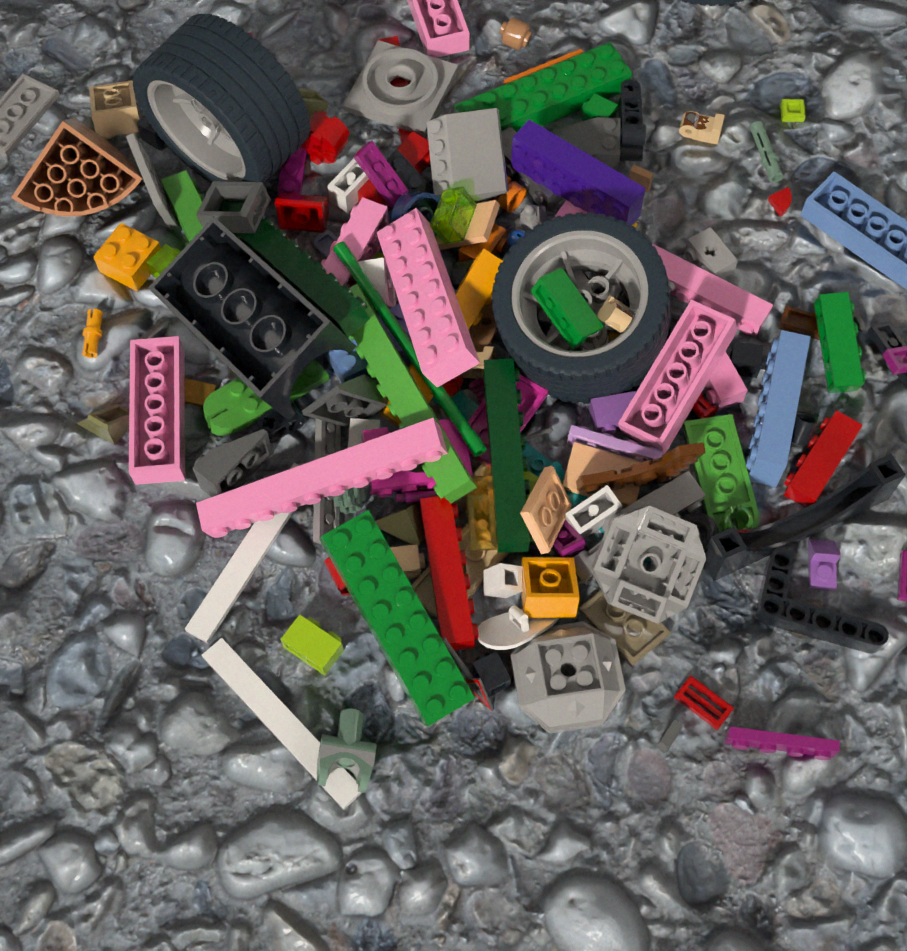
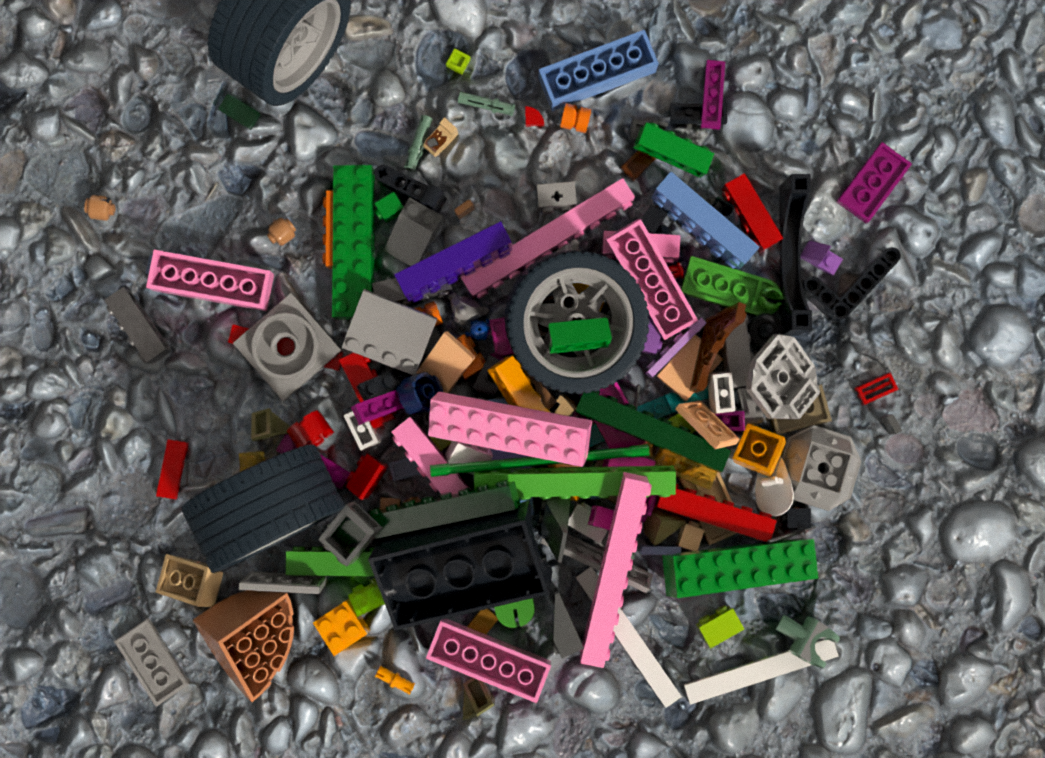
camera: 65 degrees left, 20 degrees up
clear neon green brick [430,186,477,244] -> none
white brick [483,563,523,598] -> none
tan leg [596,295,633,333] -> none
magenta plate [725,727,840,760] -> none
none -> sand green pin [404,115,433,172]
none -> orange wheel [560,103,592,134]

